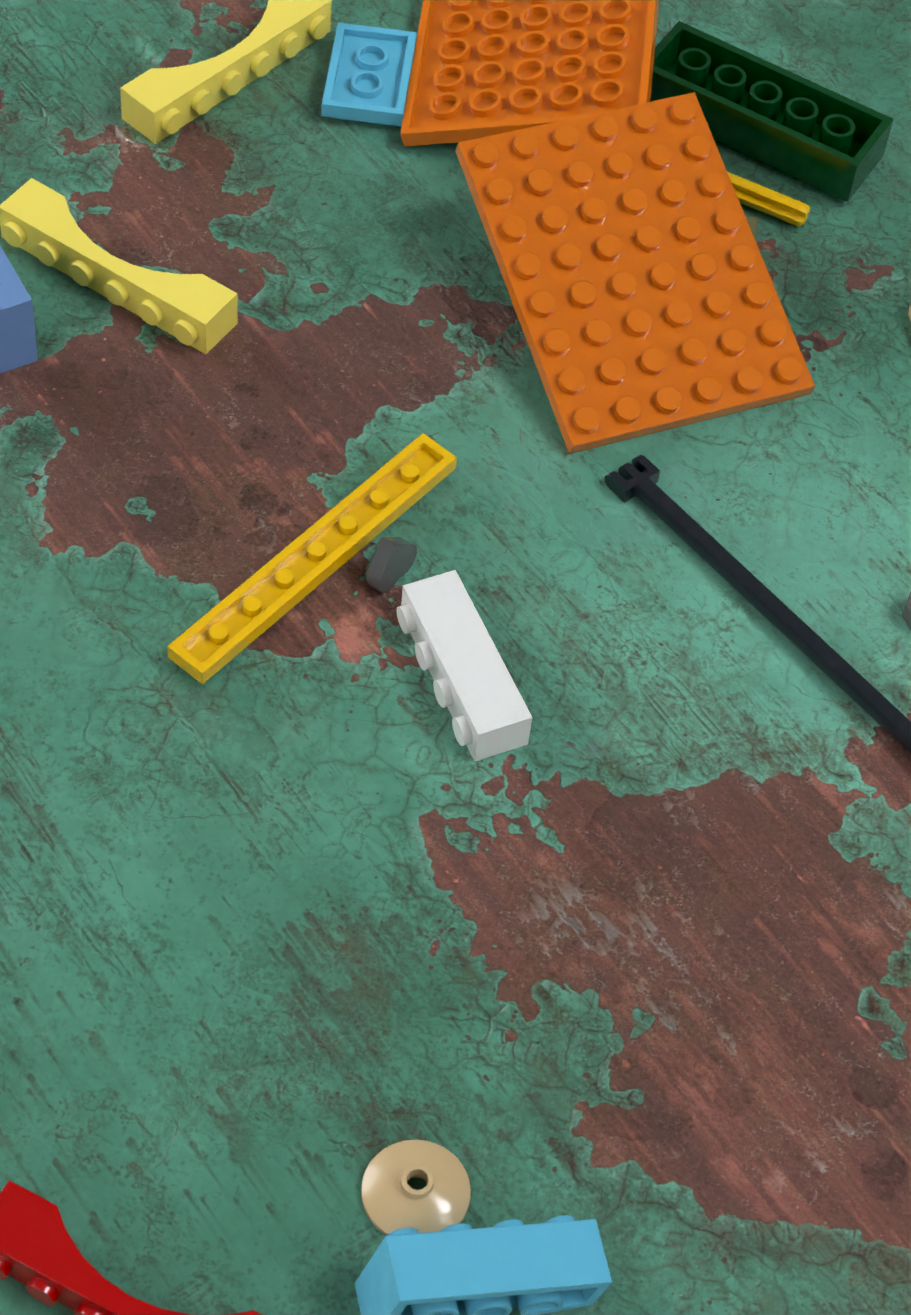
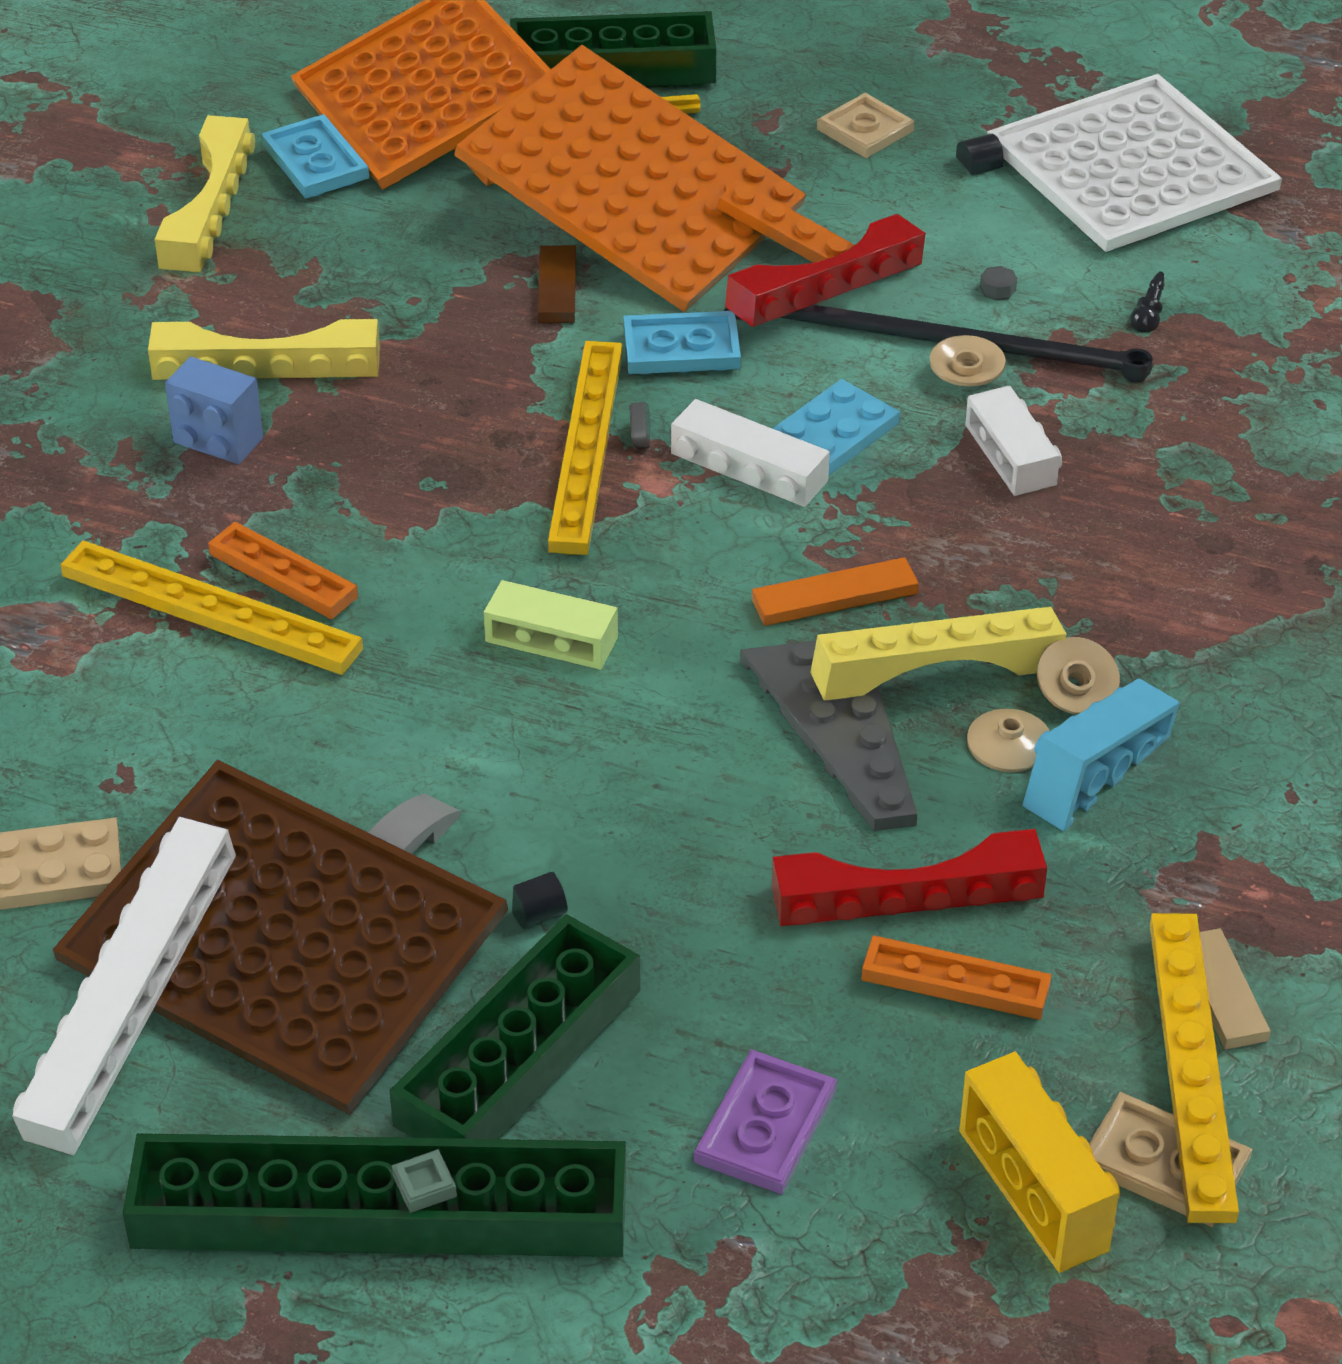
camera: 30 degrees left, 10 degrees down
none -> yellowish green brick [484,580,618,670]
none -> reddish brown tile [538,245,576,323]
none -> medium azure plate [623,311,741,374]
none -> orange plate [717,179,854,262]
none -> red arch [725,213,926,327]
none -> dark grey wing [740,641,917,831]
none -> orange tile [752,557,919,626]
none -> medium azure plate [772,379,900,475]
none -> light yellow arch [810,606,1067,701]
none -> tan dish [930,335,1006,386]
none -> white brick [965,385,1062,496]
none -> tan dish [1037,637,1120,715]

